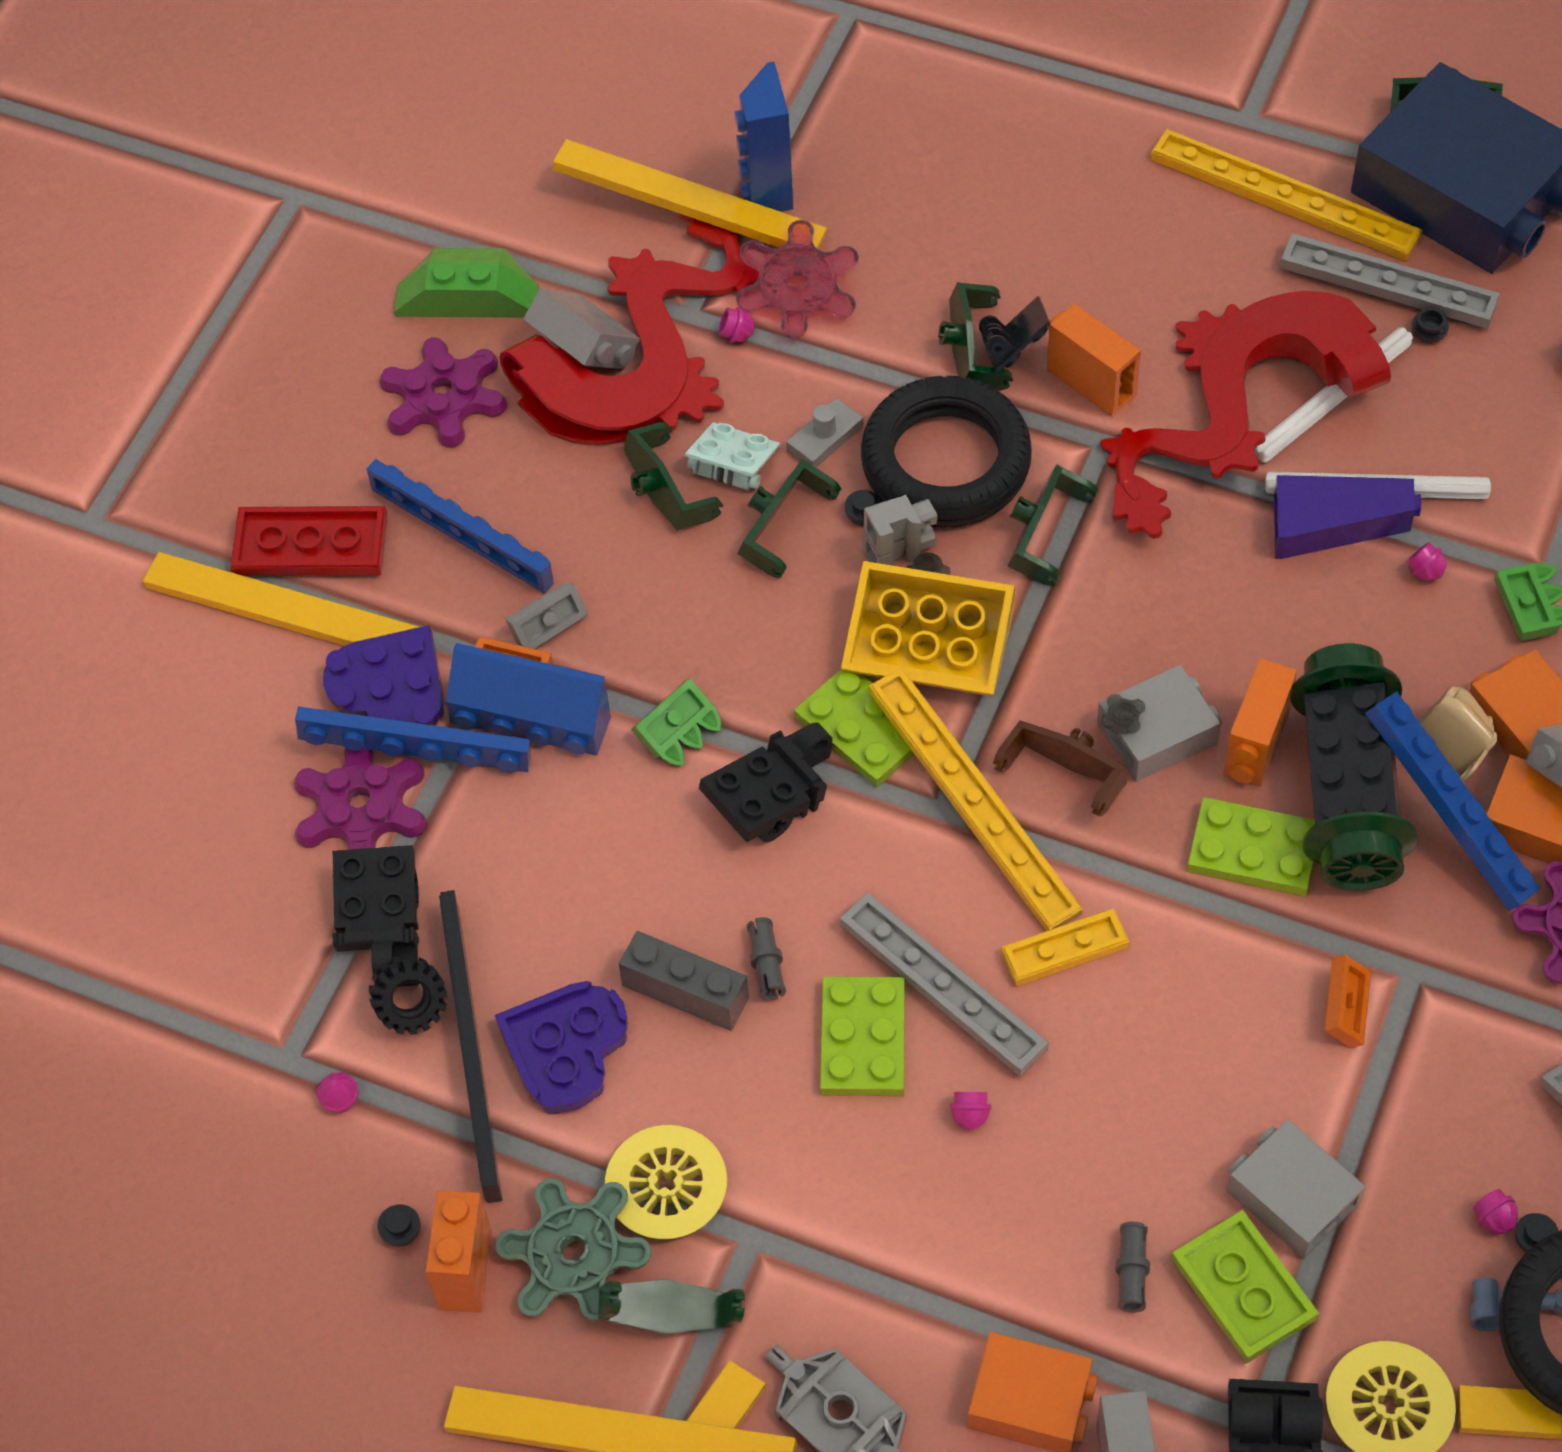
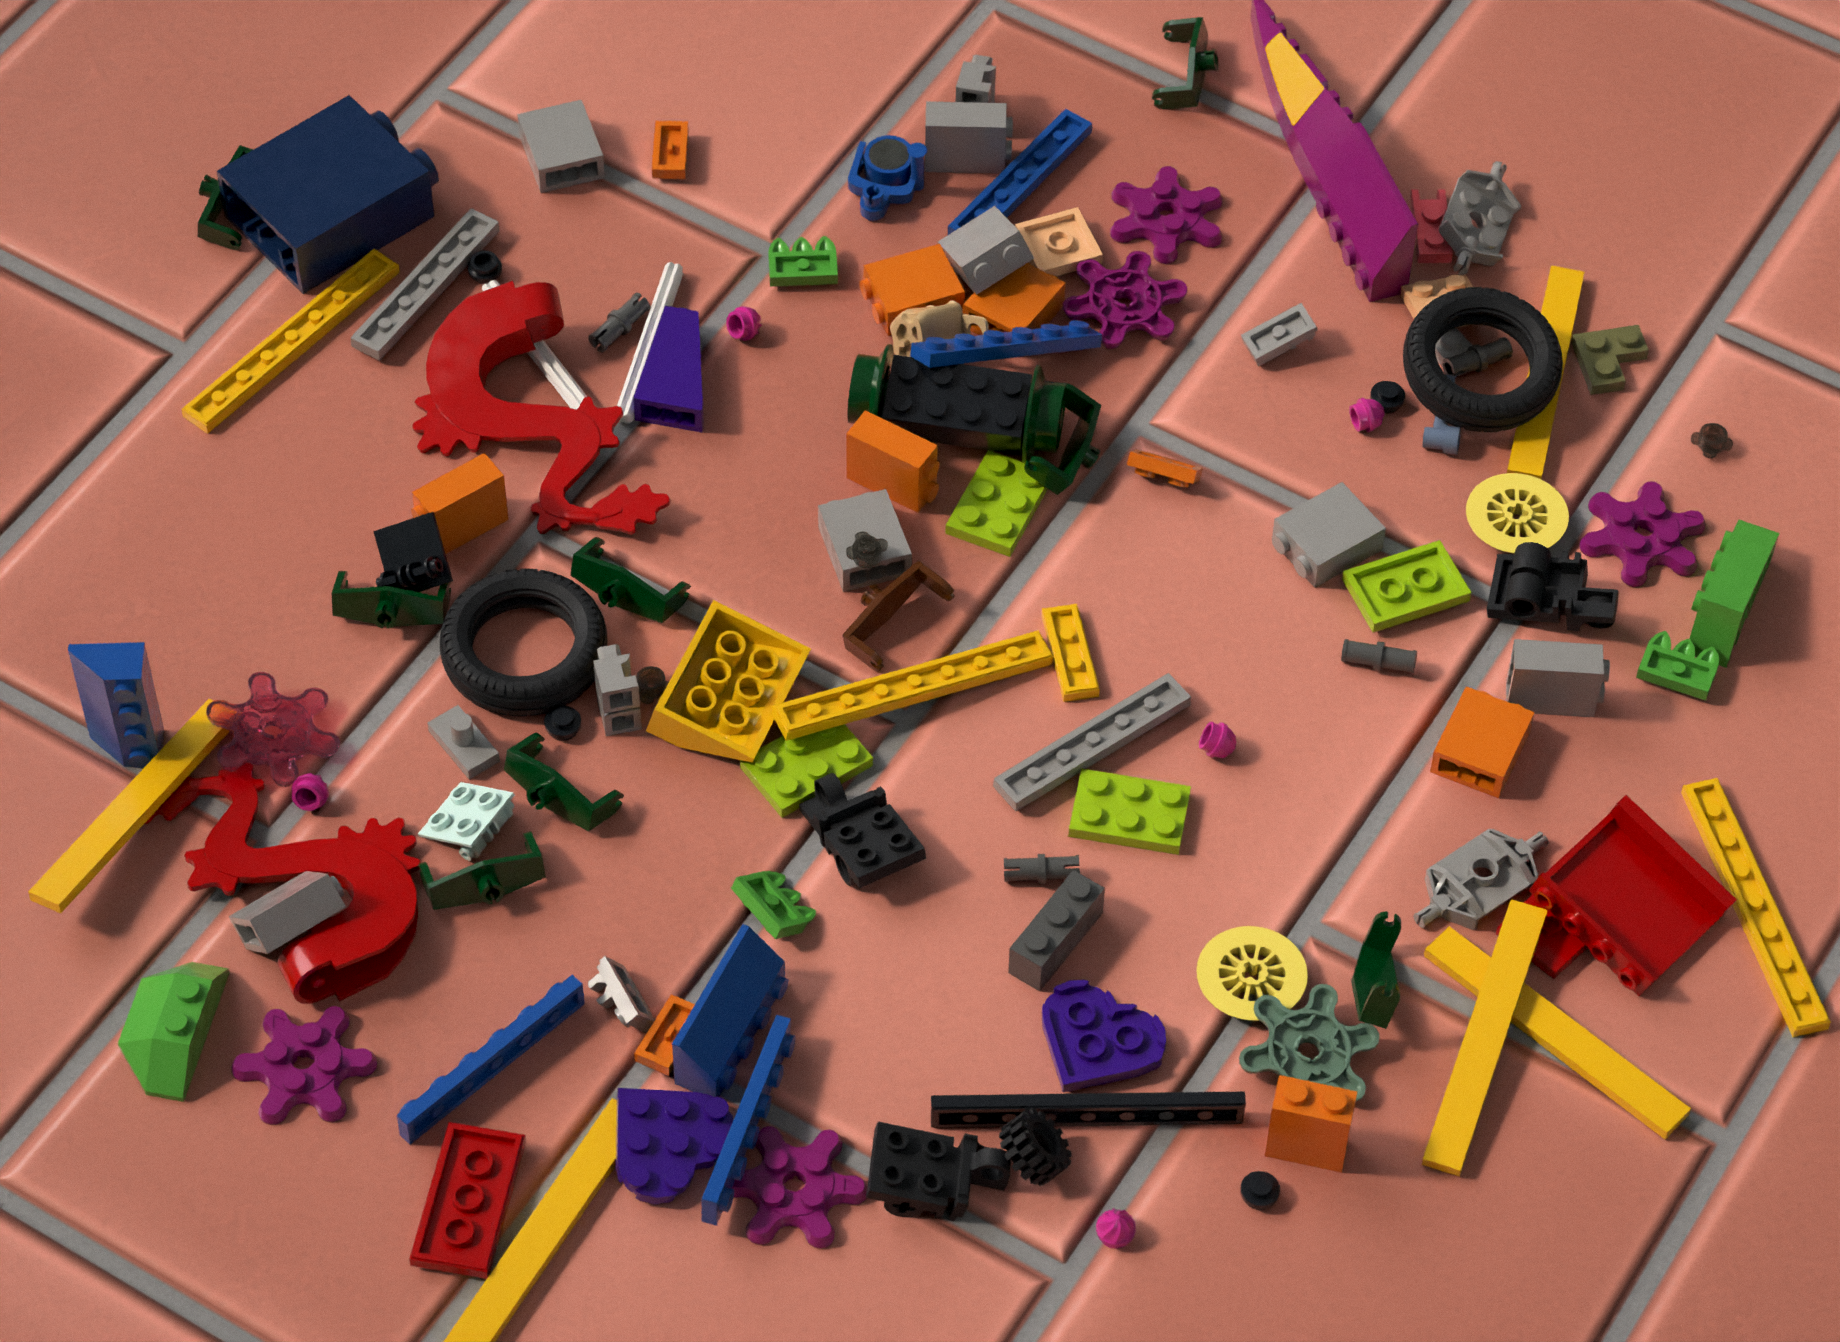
camera: 85 degrees left, 5 degrees down
none -> dark grey pin [588,293,651,352]
none -> dark green piece [1024,383,1102,495]

